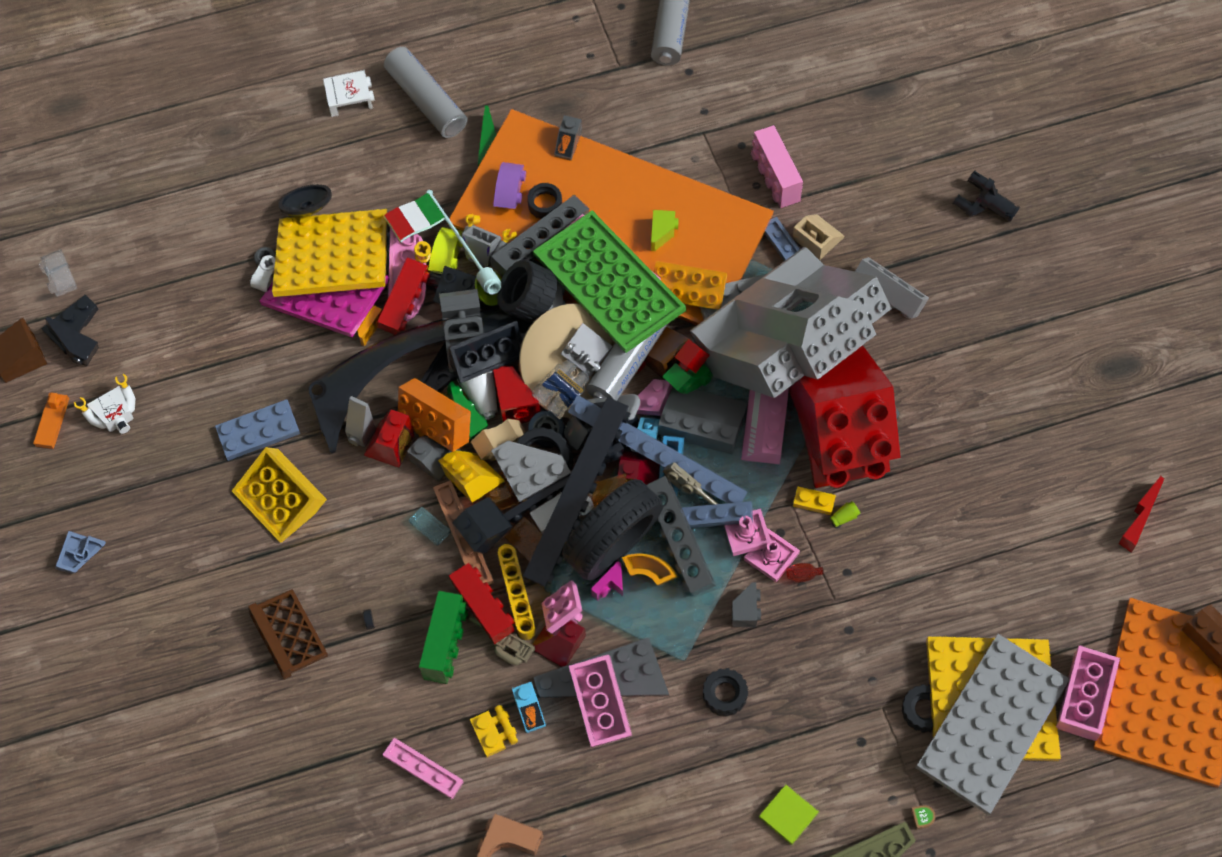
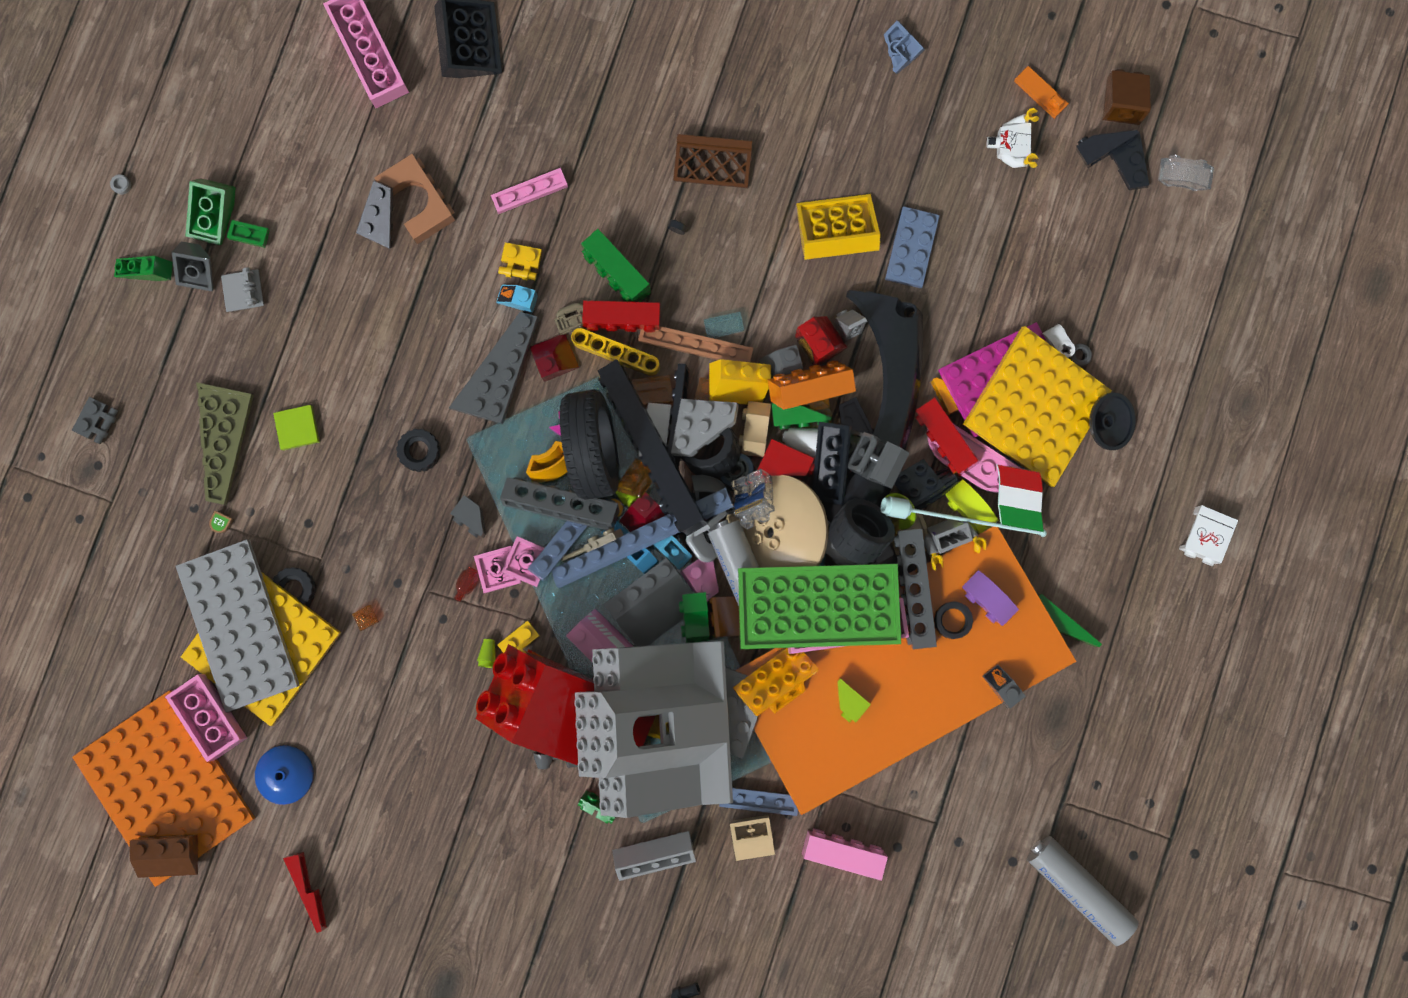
camera: 130 degrees right, 20 degrees up
light grey piece [384,47,467,138] -> none
yellow bush [414,241,431,263] -> none
black slope [452,497,513,553] -> none
bright pink plate [542,580,582,634] -> none
light grey hinge [560,323,612,377] -> none
bright pink brick [569,654,632,747] -> none
red brick [675,339,710,373] -> none
none -> blue dish [255,745,314,805]
none -> clear orange tile [352,605,379,631]
none -> green hinge [578,790,615,824]

